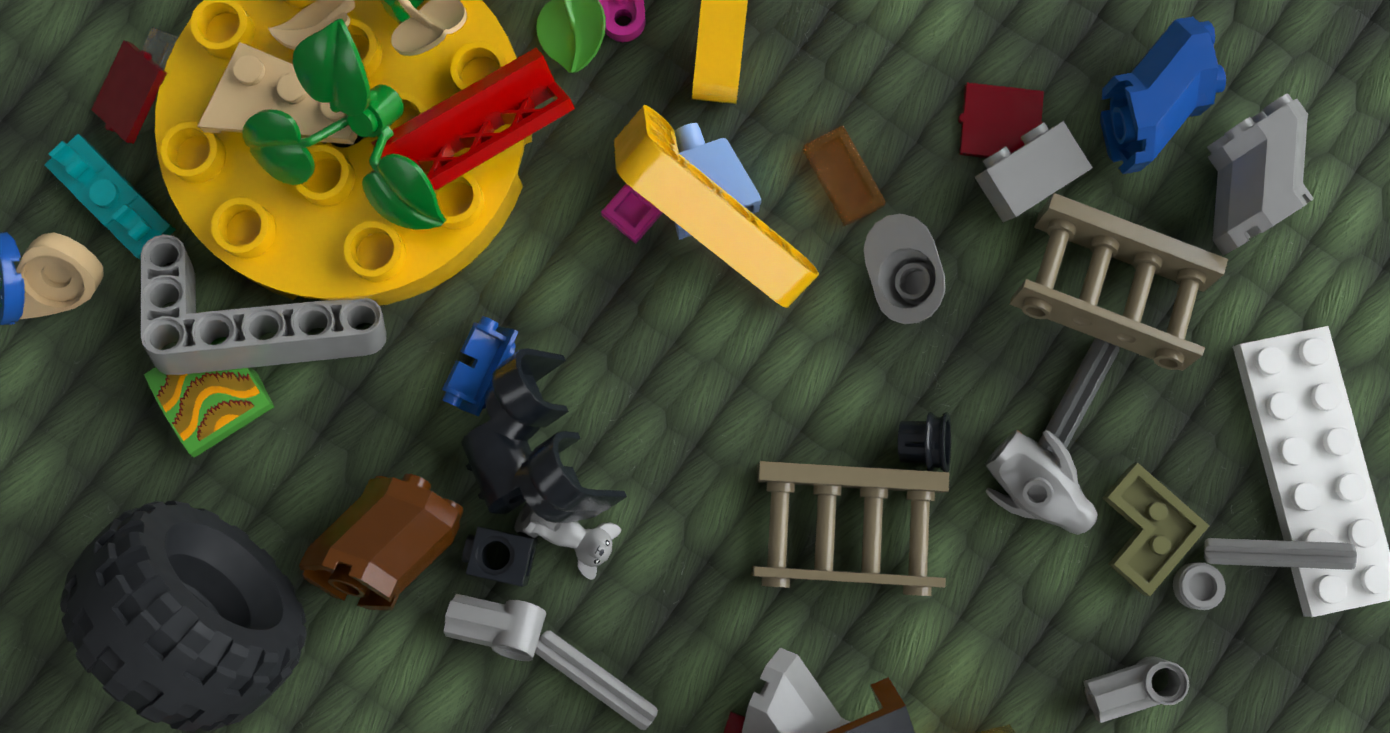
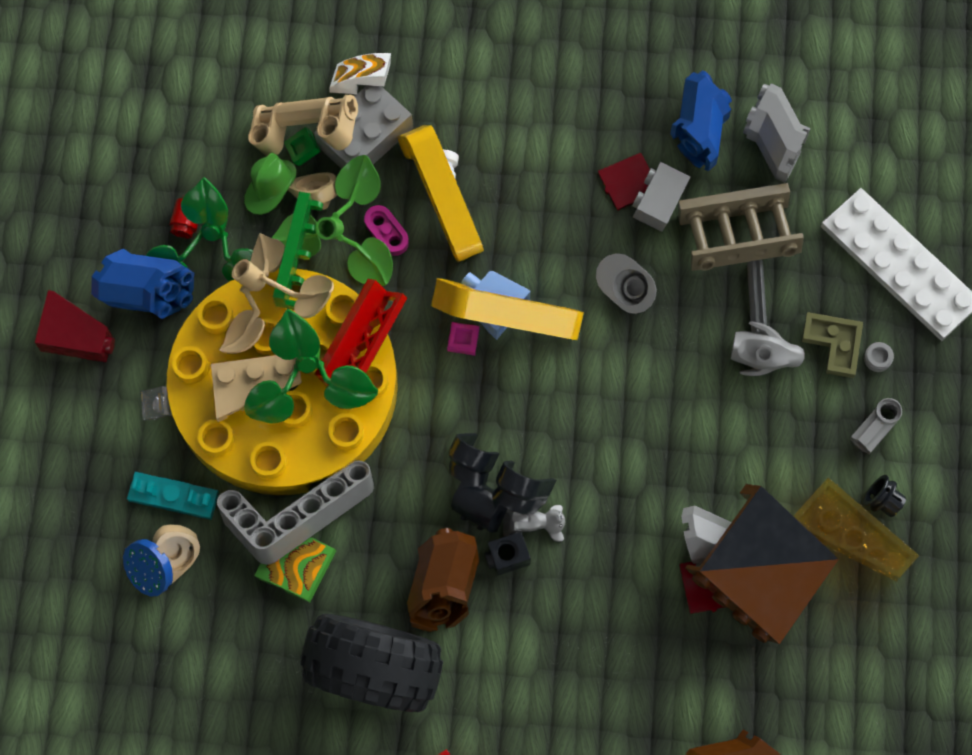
camera: 25 degrees left, 10 degrees down
dark red piece [91,40,167,144] -> none
blue hinge [442,316,518,416] -> none
light grey piece [443,594,546,661] -> none
light grey axle [535,631,658,730] -> none
dark tan fence [751,461,949,596] -> none
clear orange tile [802,125,886,226] -> none
black piece [898,412,952,472] -> none
light grey axle [1204,538,1357,570] -> none

